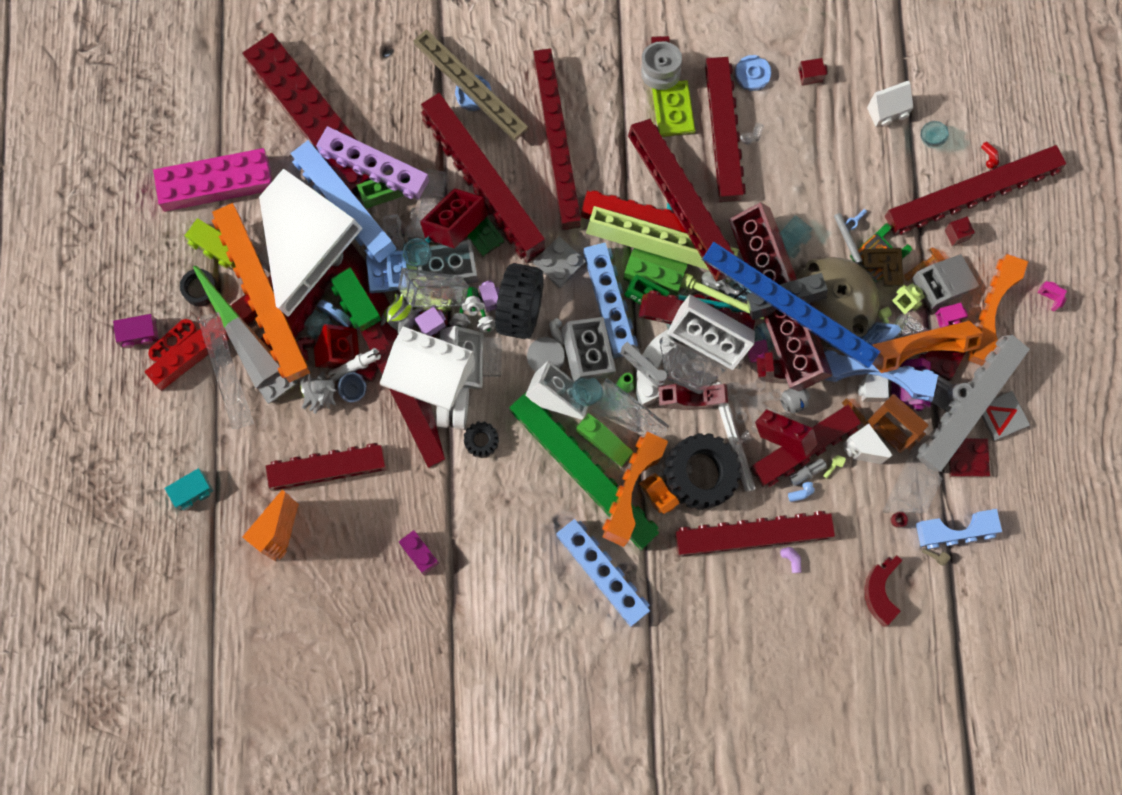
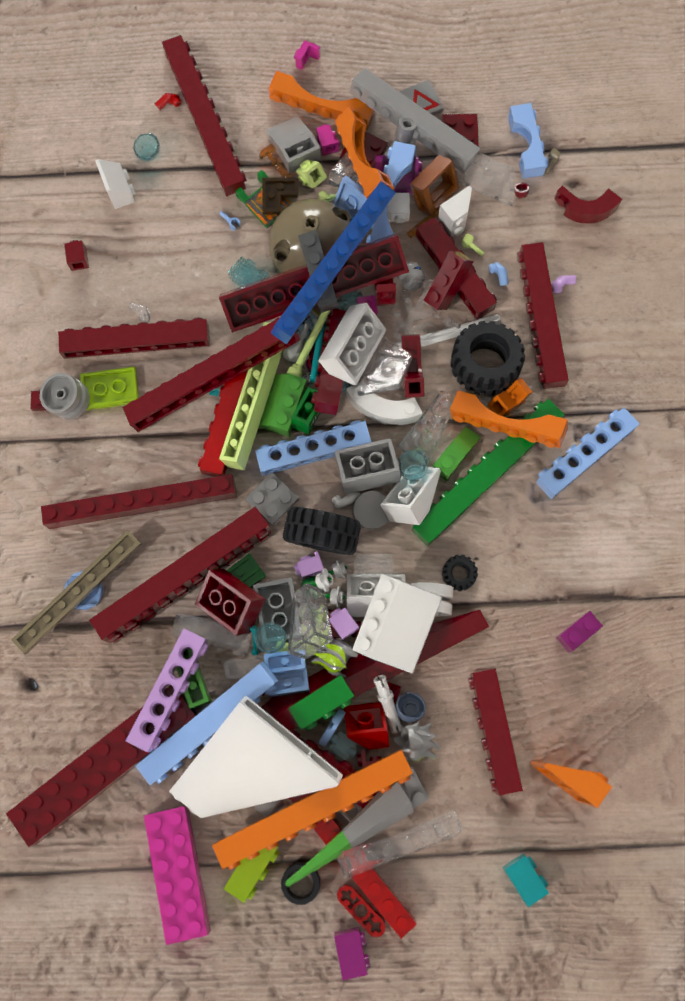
camera: 85 degrees left, 0 degrees up
bright green cone [617,373,636,393] -> none
light grey plate [620,342,667,387] -> none
light blue tile [735,55,771,91] -> none
light grey axle [789,459,827,486] -> none
light grey bar [834,213,863,264] -> none
dark red brick [945,216,975,246] -> none

